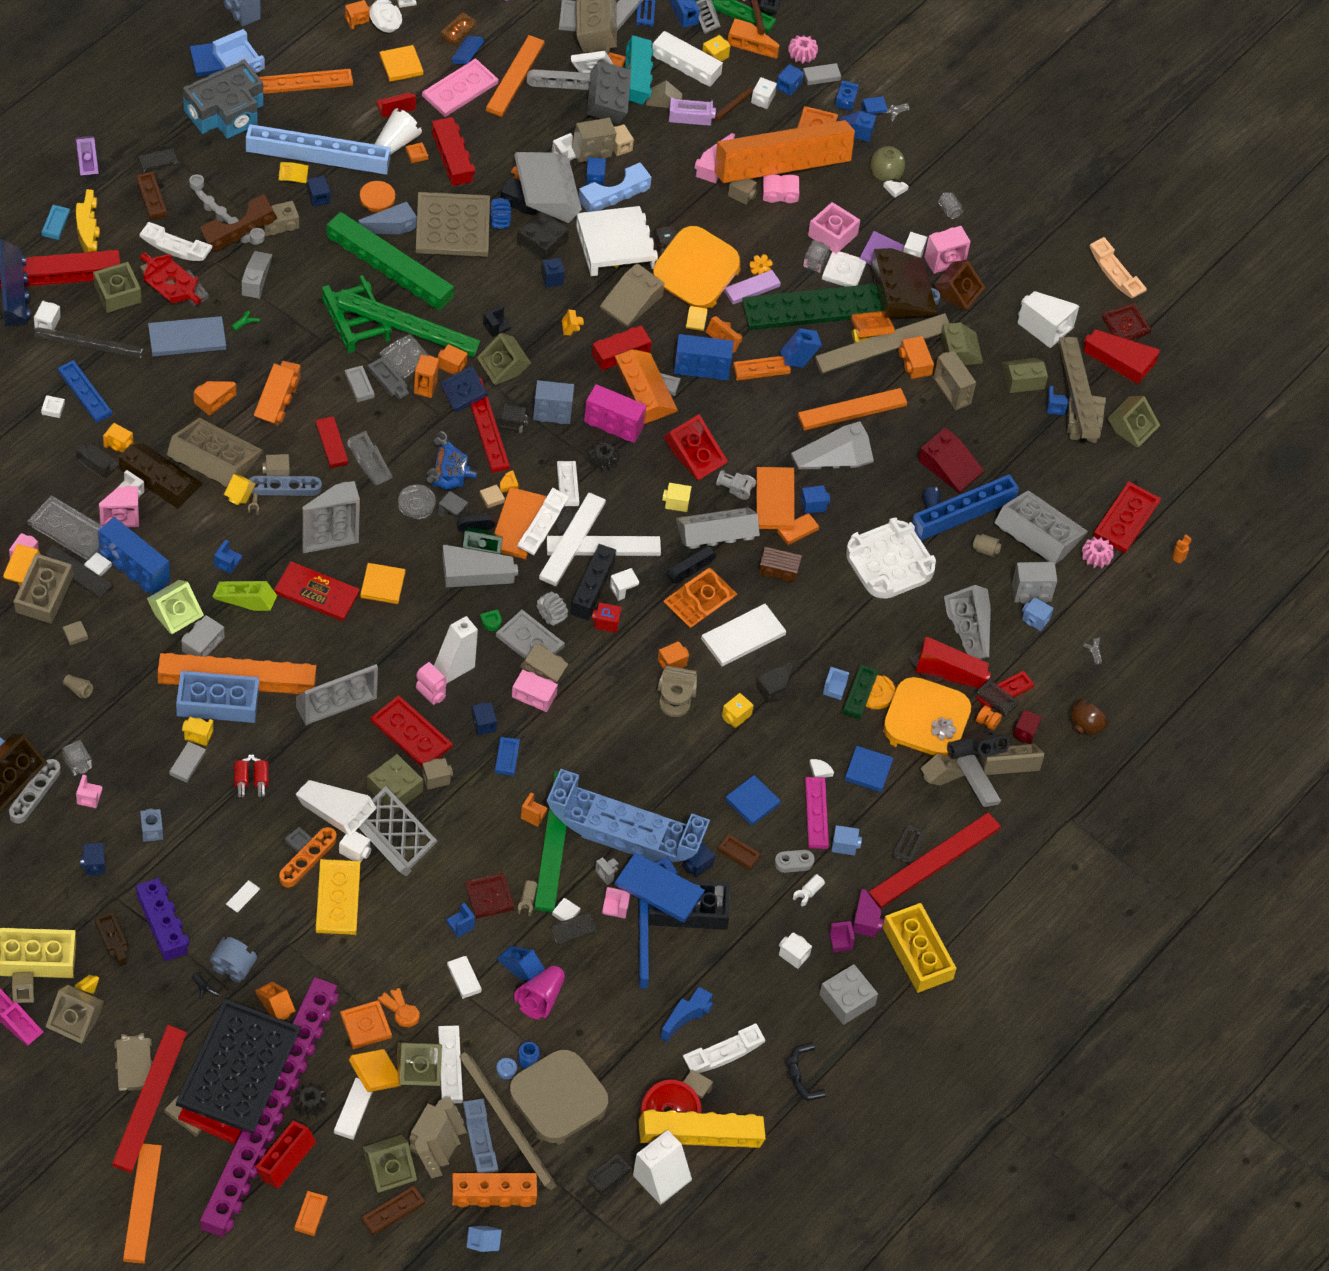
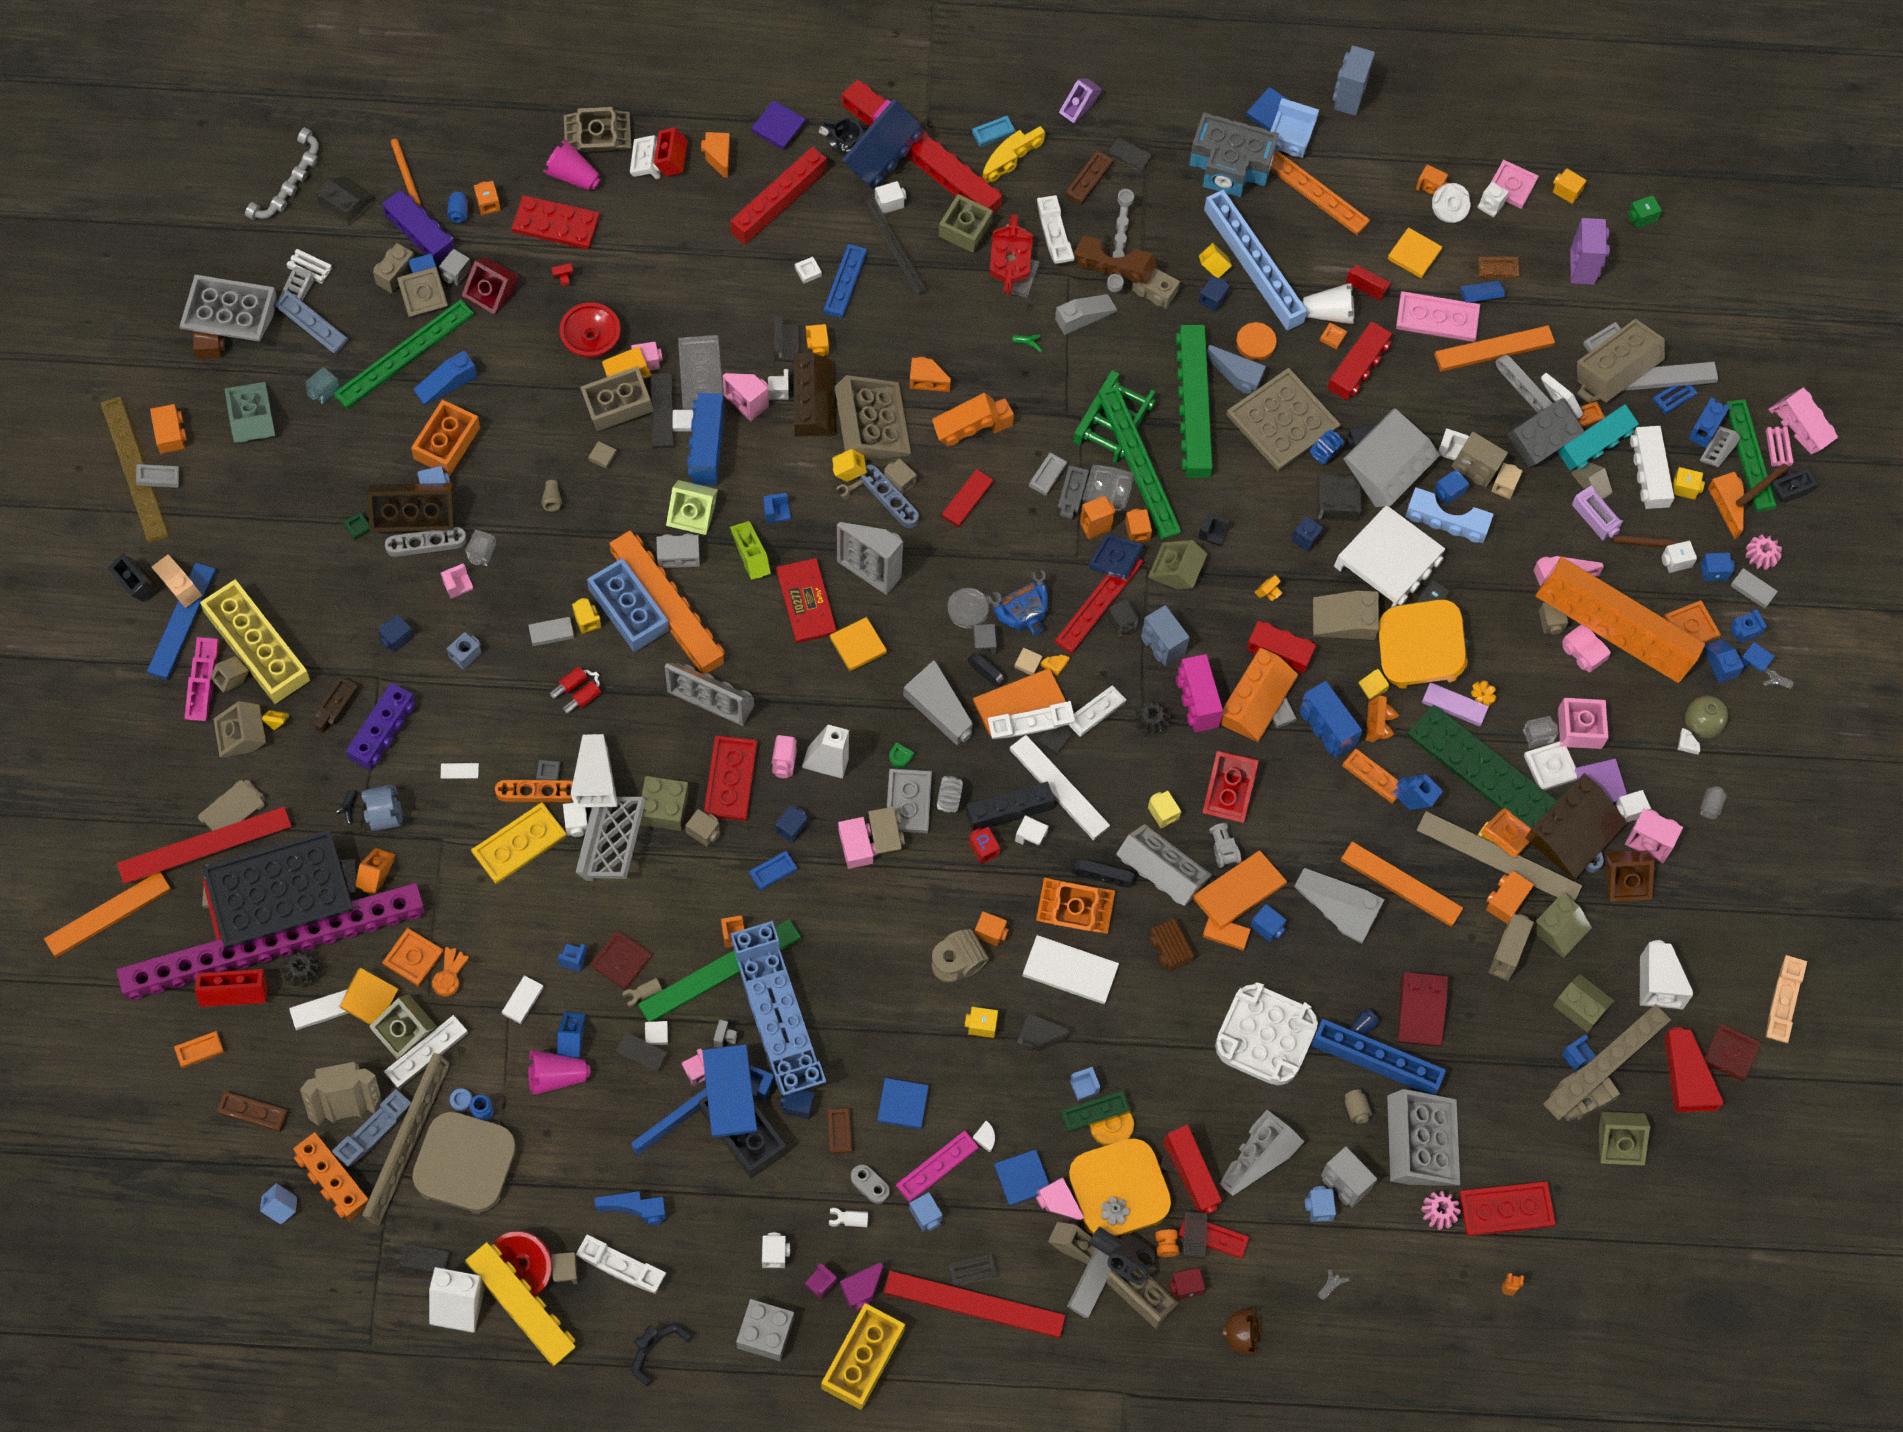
camera: 55 degrees right, 10 degrees up
sand blue tile [148,316,226,356] -> none
clear slope [347,431,393,486] -> none
olive slope [362,1135,417,1193] -> none
dark green slope [463,527,503,554] -> none
white tile [539,493,606,586] -> none
none -> bright pink slope [1036,1178,1084,1220]

